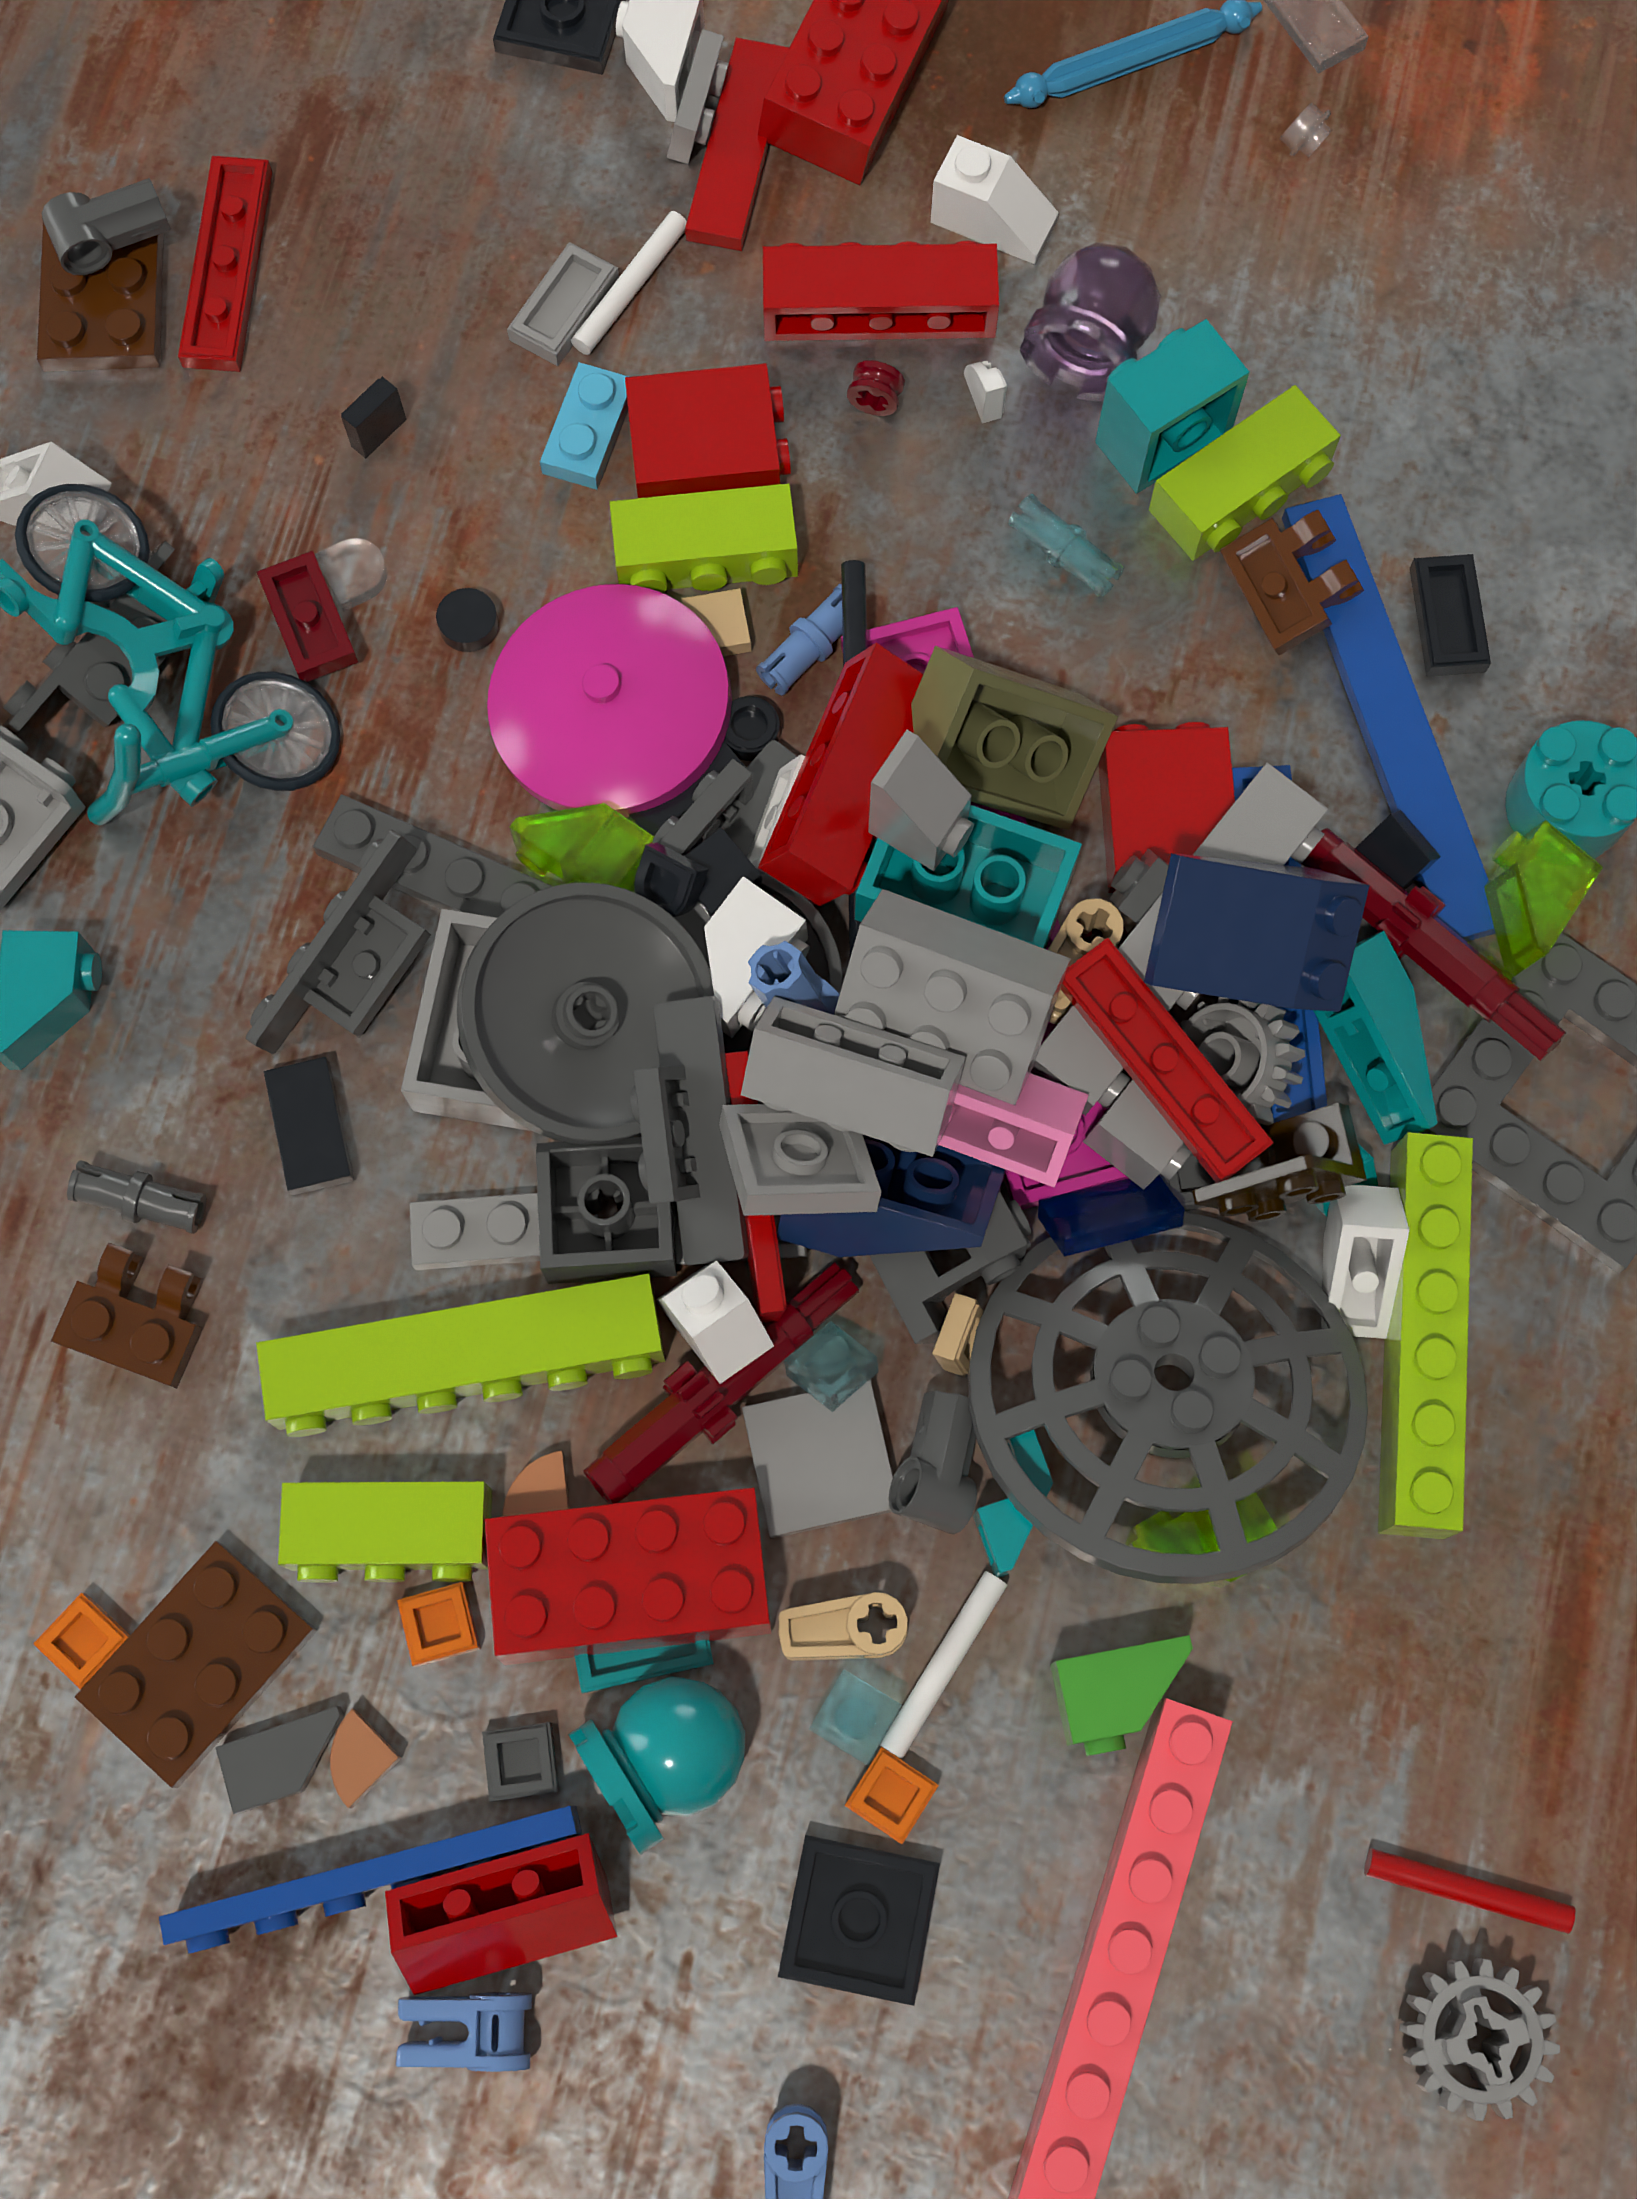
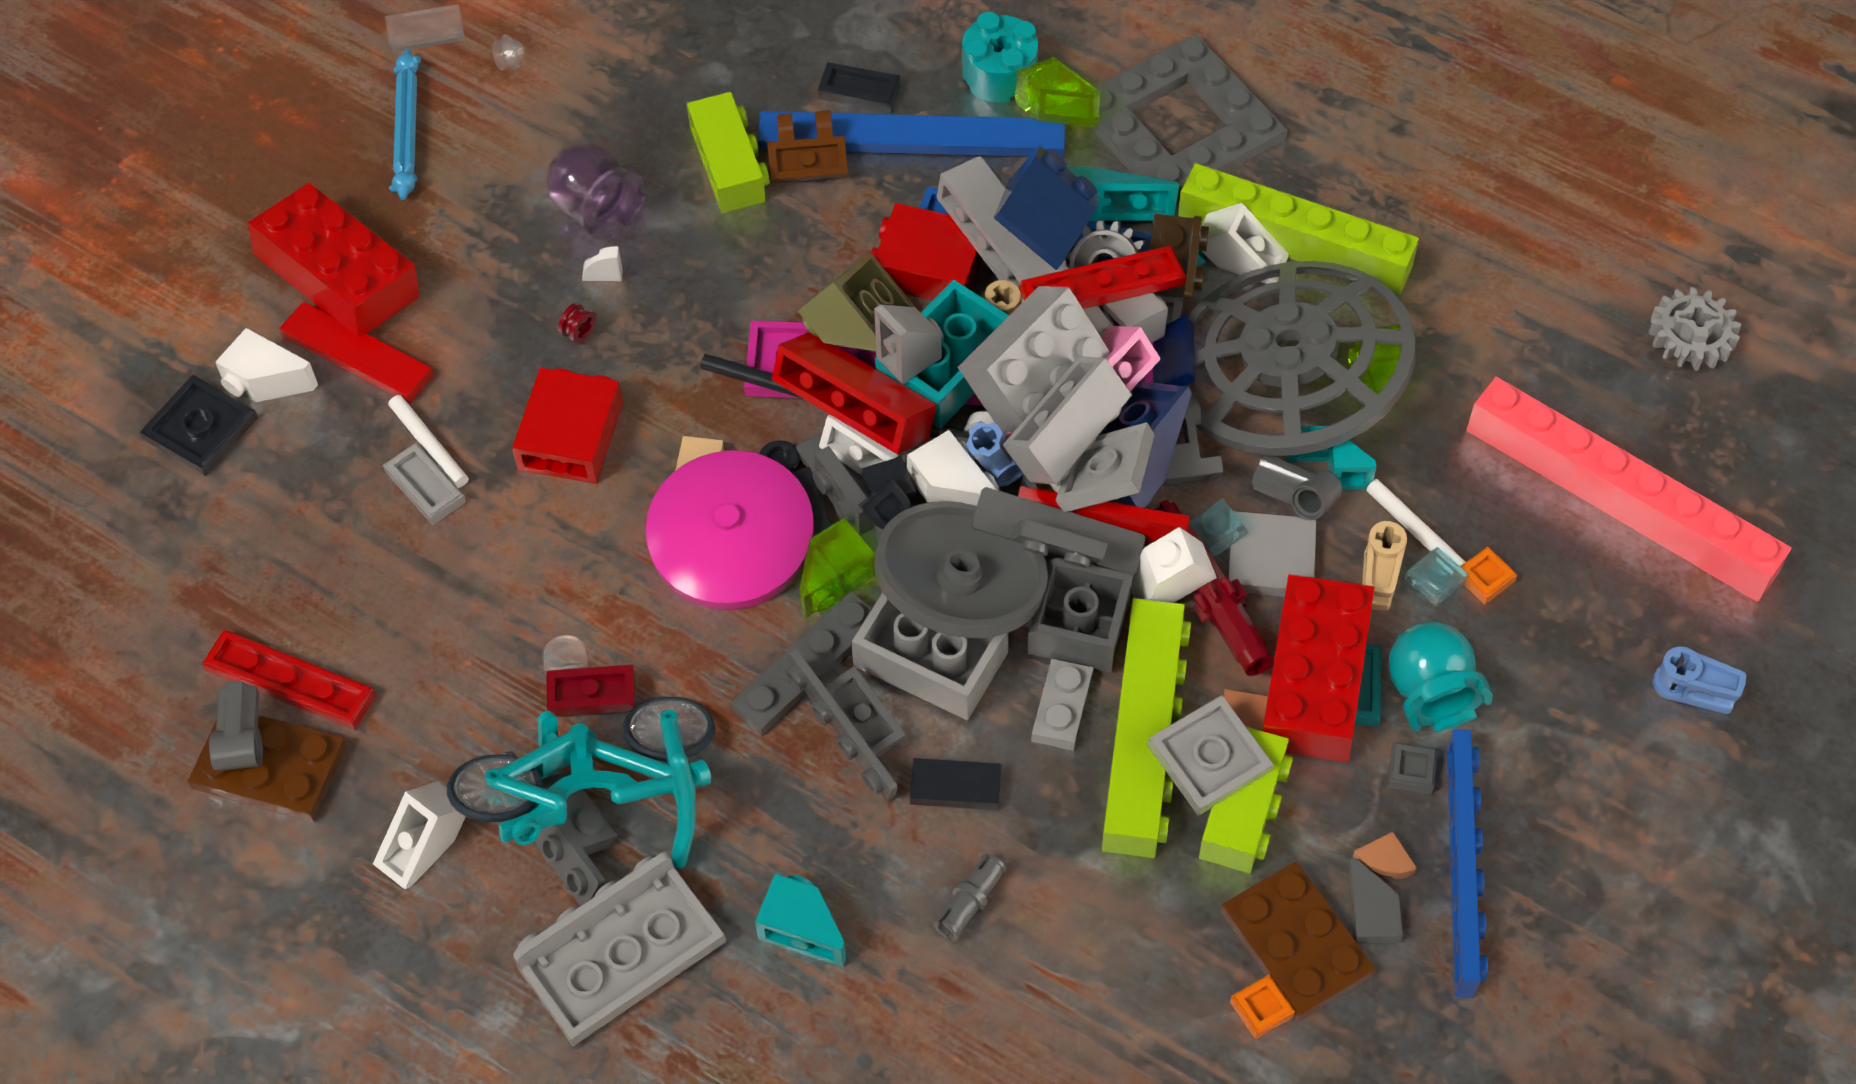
camera: 70 degrees left, 15 degrees down
reddish brown plate [51,1243,203,1389] -> none
black tile [341,376,407,459] -> none
red brick [385,1833,618,1996] -> none
medium blue piece [396,1992,532,2072] -> none
orange tile [397,1582,481,1667] -> none
black tile [436,588,499,652] -> none
medium azure plate [540,362,629,490] -> none
lime brick [609,483,798,593] -> none
light grey plate [667,29,729,164] -> none
medium blue pin [756,584,843,696] -> none
red brick [763,241,999,341] -> none
black tile [778,1835,940,2006] -> none
white slope [931,135,1059,264] -> none
tan tile [932,1293,984,1377] -> none
clear light blue pin [1008,494,1124,598] -> none
bright green slope [1050,1635,1193,1756] -> none
teal brick [1095,319,1250,494] -> none
dark grey plate [1109,849,1169,924] -> none
dark red piece [1301,828,1566,1061] -> none
black tile [1355,810,1441,890] -> none
red bar [1364,1848,1576,1934] -> none
none -> light grey tile [1147,695,1274,816]

